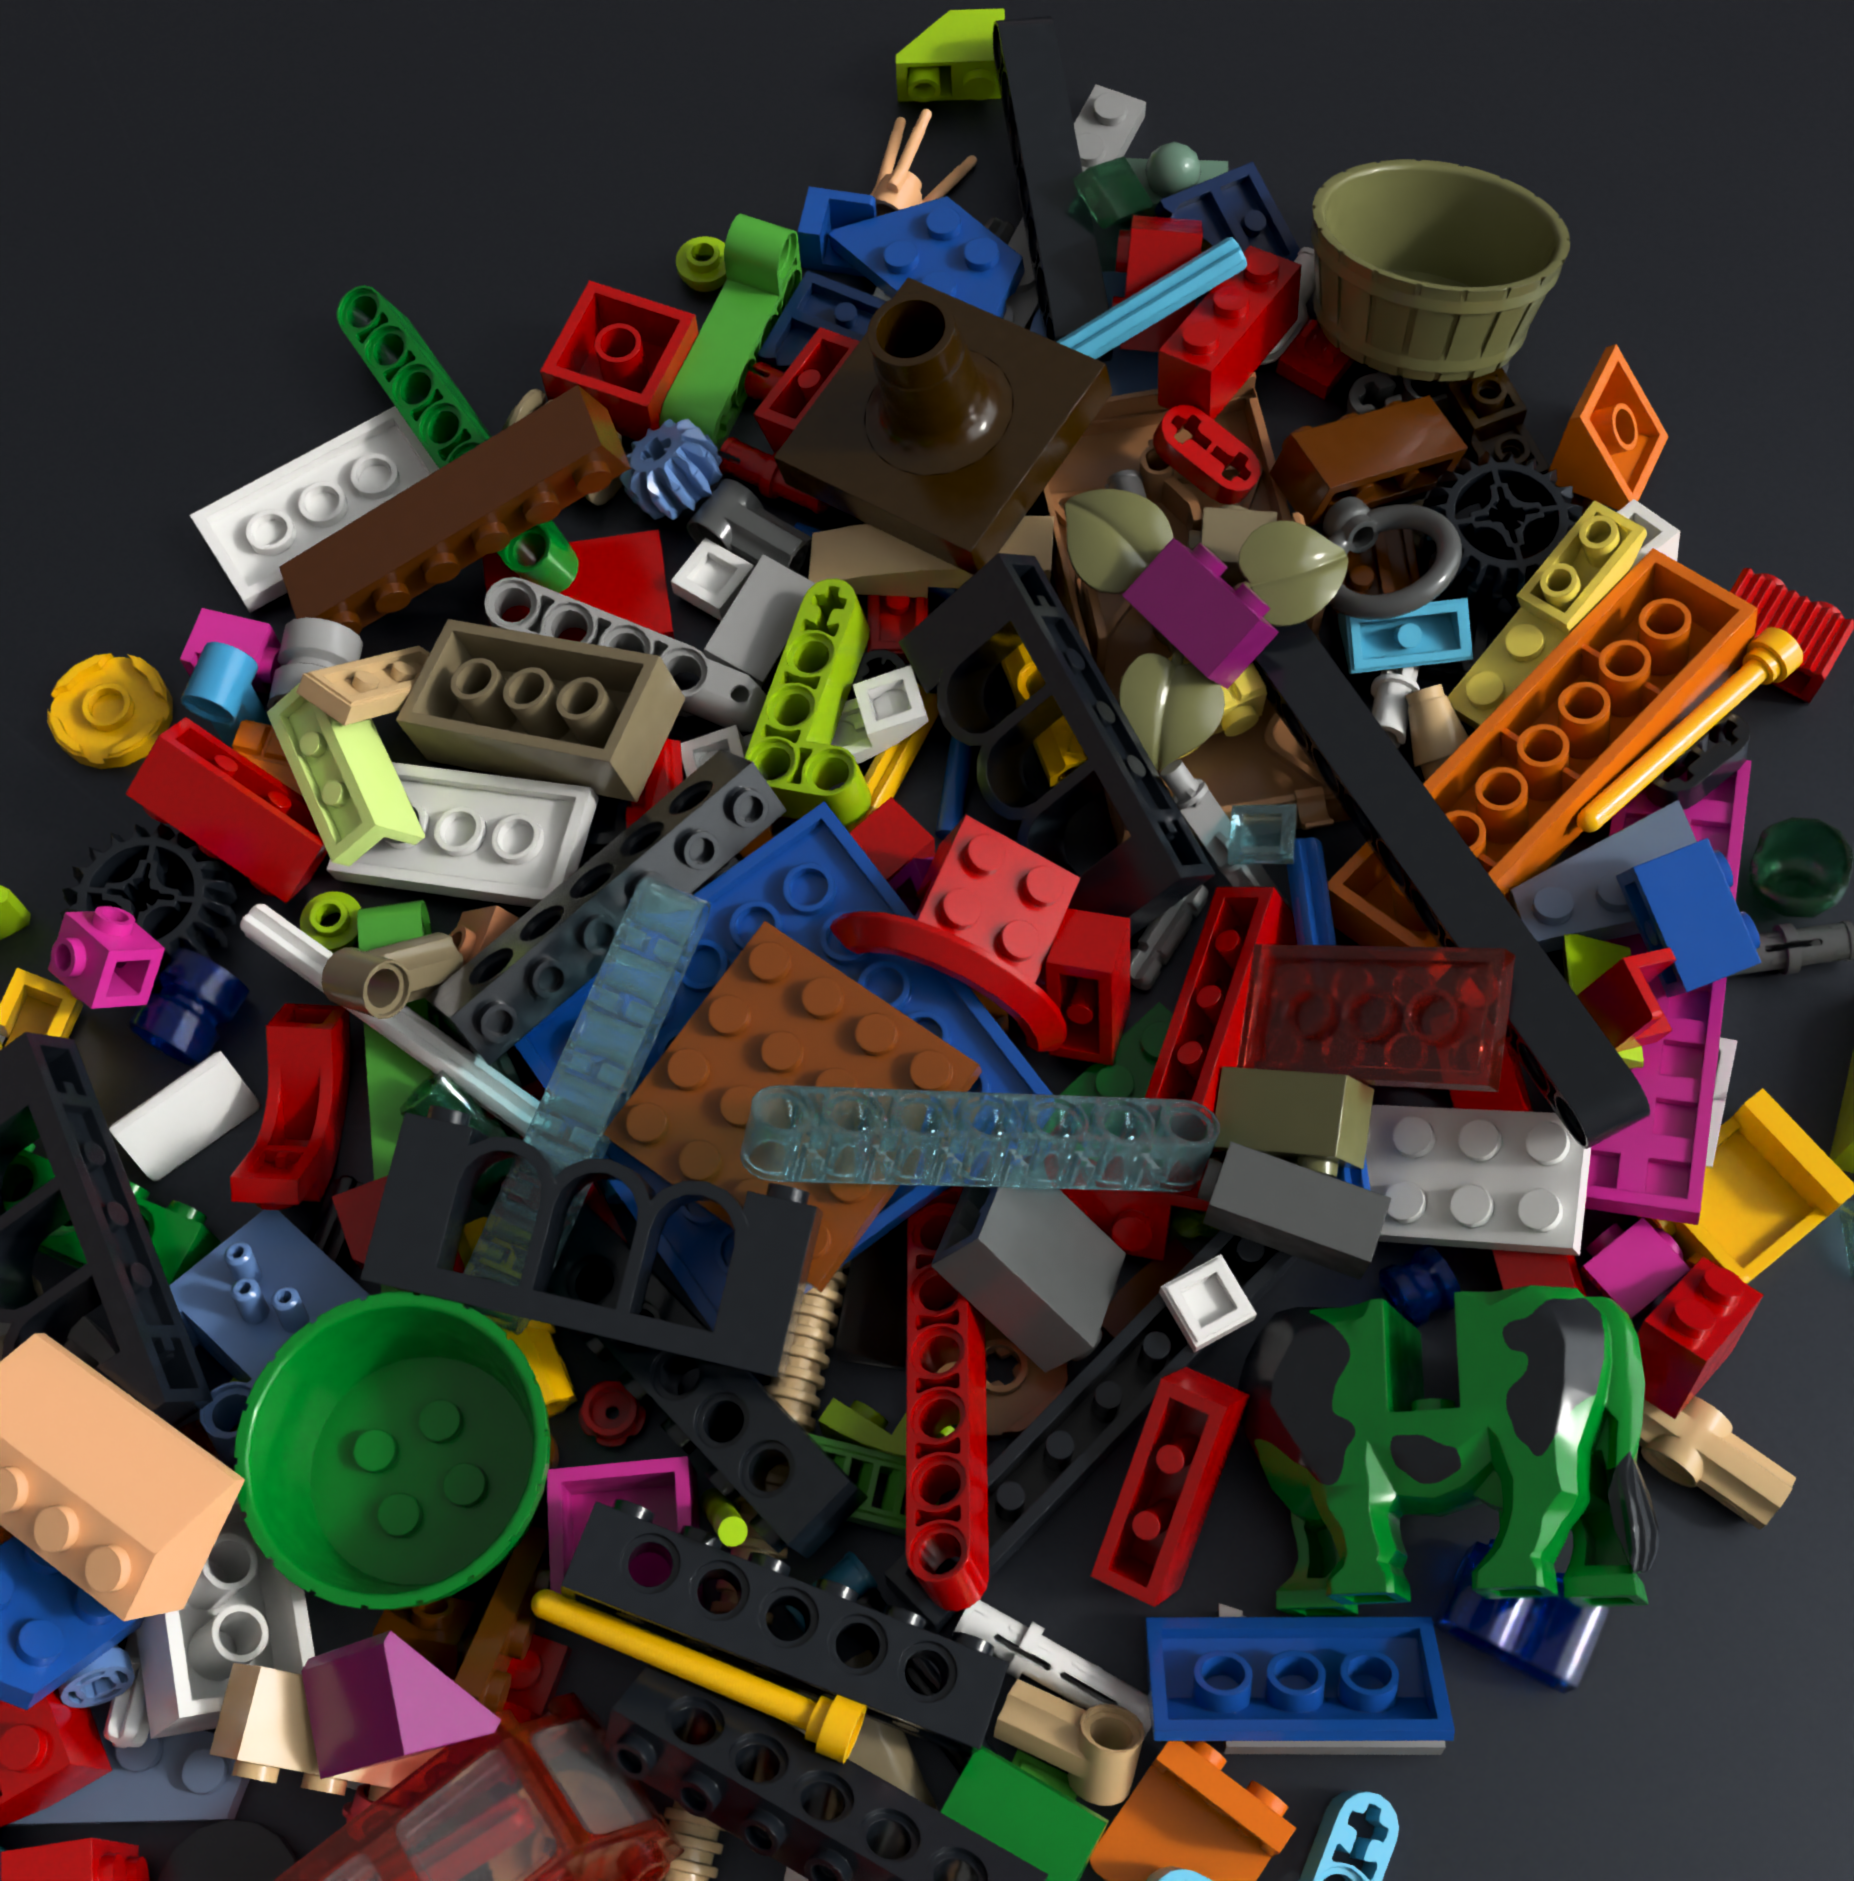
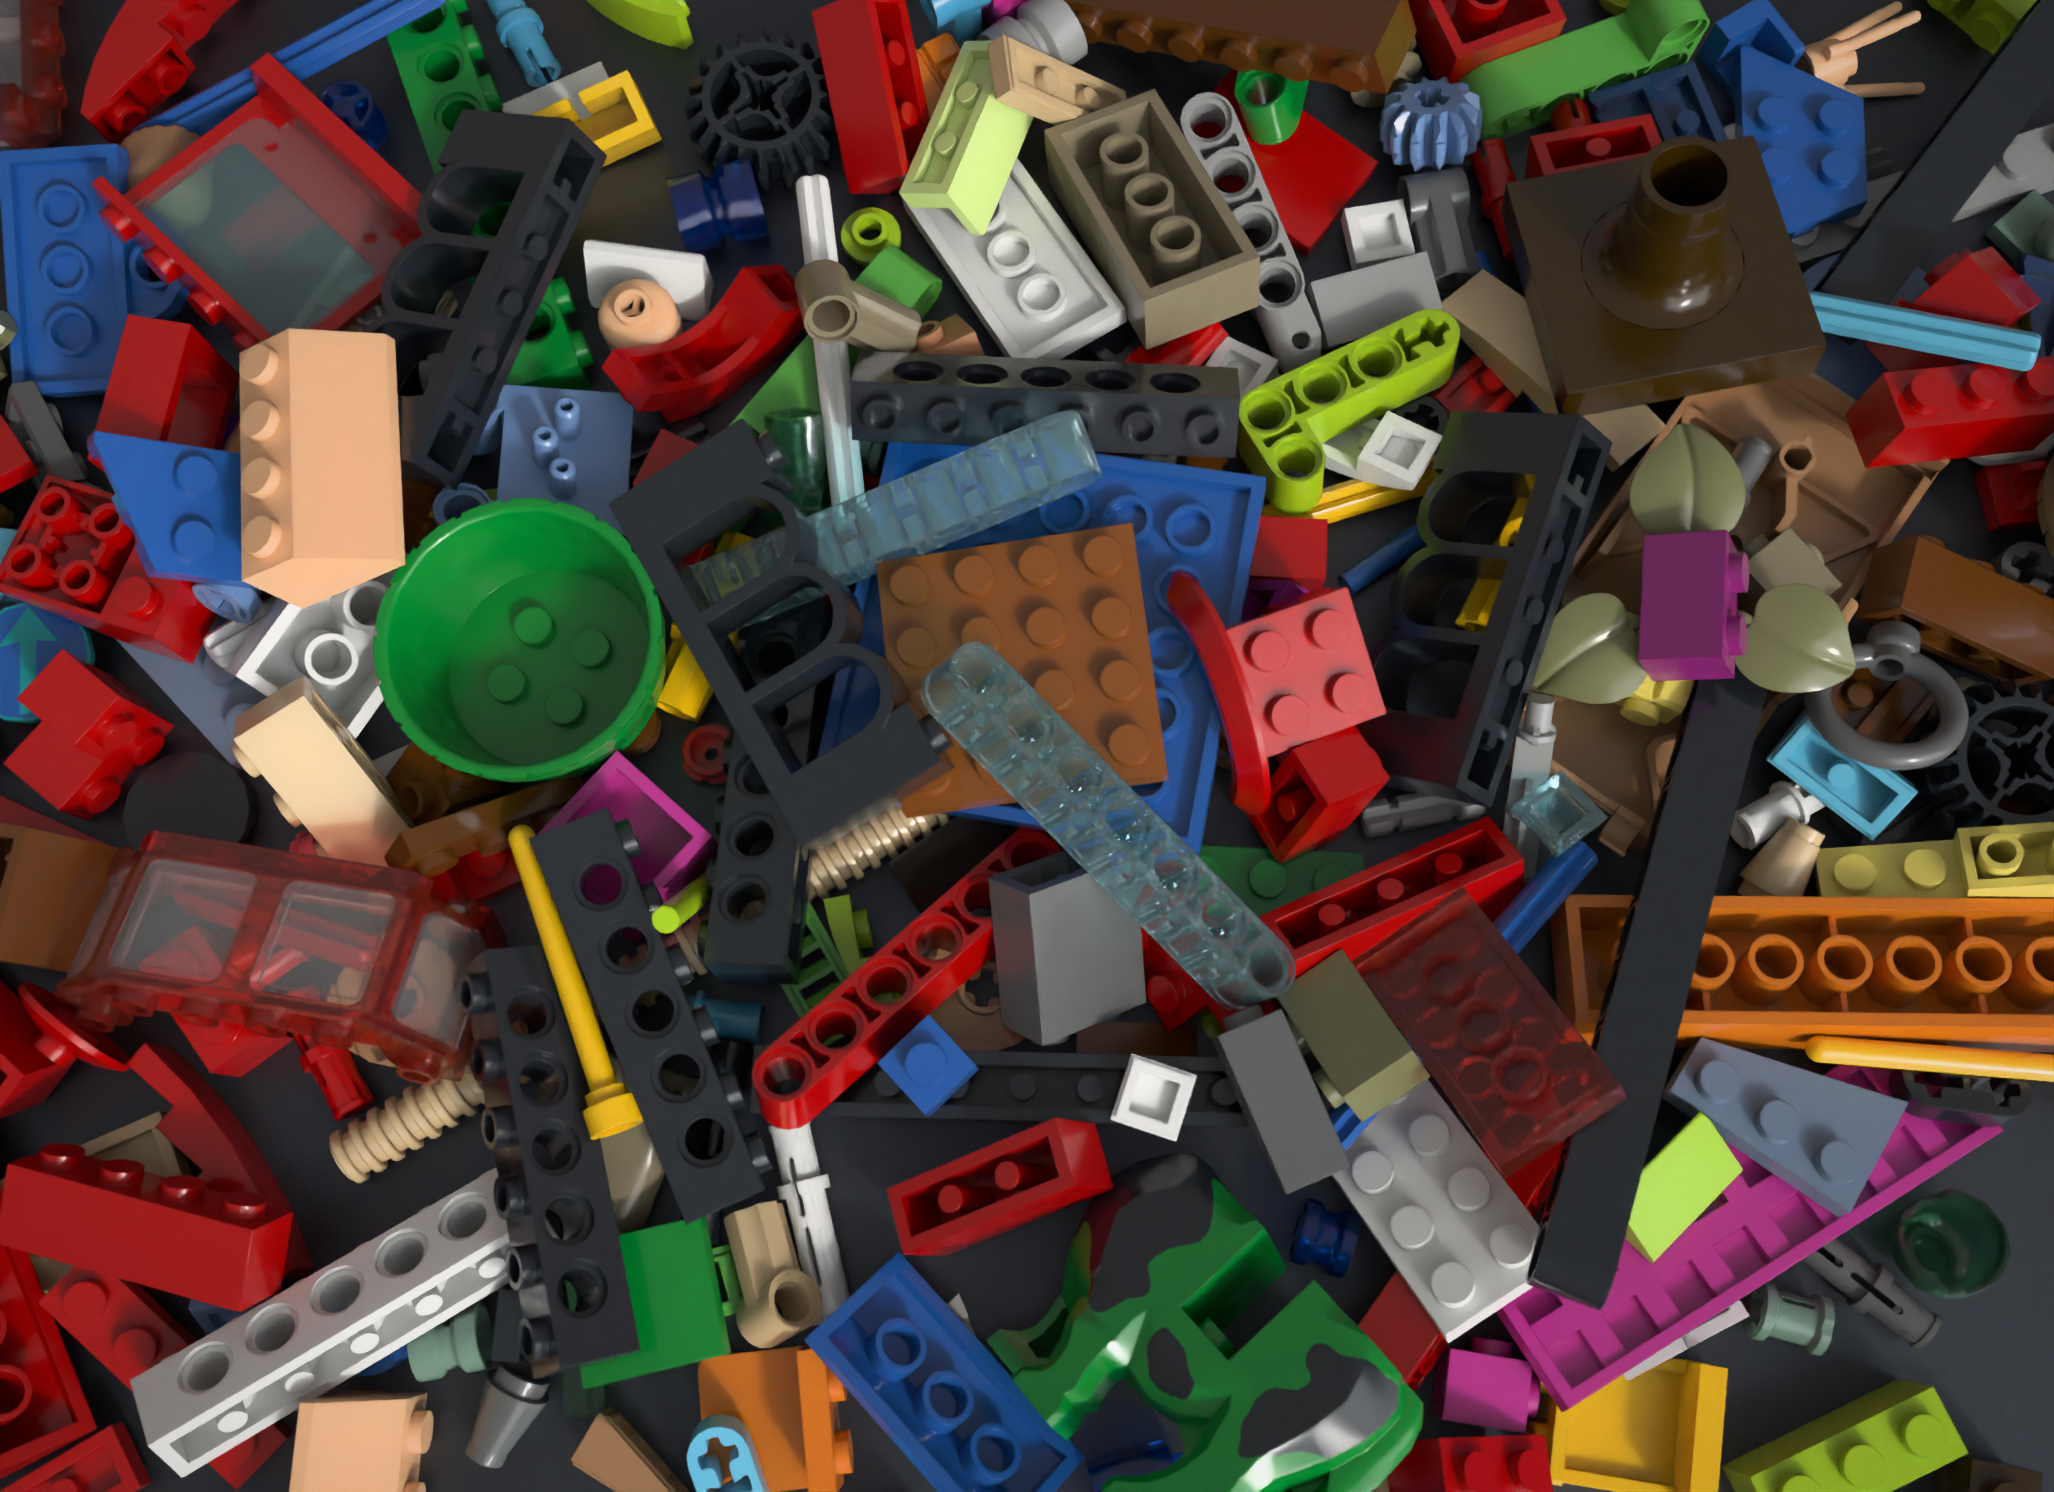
camera: 45 degrees right, 10 degrees up
dark pink brick [48,906,165,1009] -> none
magenta slope [301,1630,501,1779] -> none
clear green tile [1073,156,1154,229] -> none
red beam [1153,405,1260,505] -> none
red panel [1577,947,1677,1052] -> none
blue brick [1616,838,1762,998] -> none
none -> light nougat head [598,278,684,351]
none -> blue brick [878,1014,979,1117]
none -> sand green bush [1743,1280,1835,1356]

